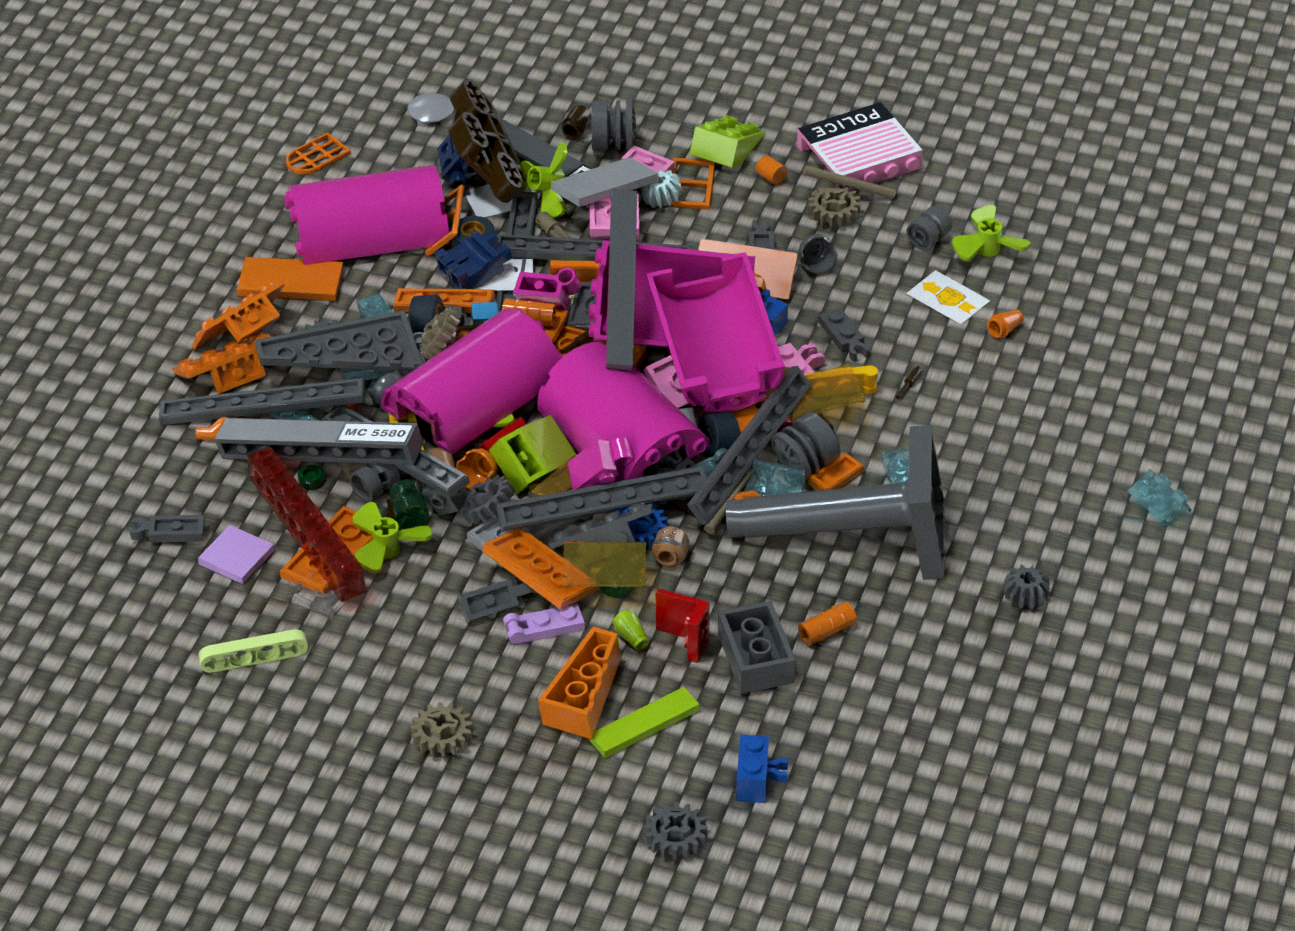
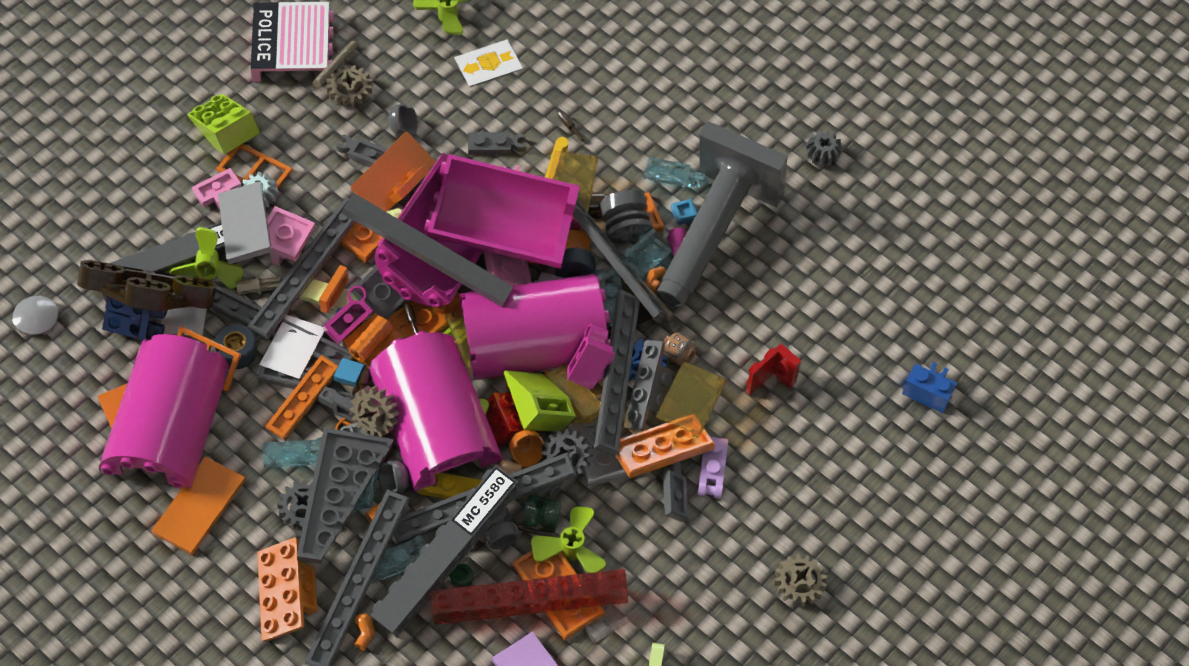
camera: 70 degrees left, 15 degrees up
orange bracket [192,280,285,350] -> none
orange window [286,132,351,175] -> none
black wheel [409,294,444,334] -> none
dark blue hips [434,231,512,289] -> none
orange wedge [538,627,621,739] -> none
dark brown brick [562,105,591,139] -> none
lime tile [589,687,700,758] -> none
dark grey wheel [591,100,636,150] -> none
lime cone [612,610,649,651] -> none
dark grey gear [644,802,708,860] -> none
dark grey brick [718,601,796,694] -> none
orange piece [755,155,787,185] -> none
orange axle [798,601,857,646] -> none
dark grey wheel [906,206,952,250] -> none
orange cone [987,309,1024,338] -> none
clear light blue bracket [1128,469,1192,527] -> none

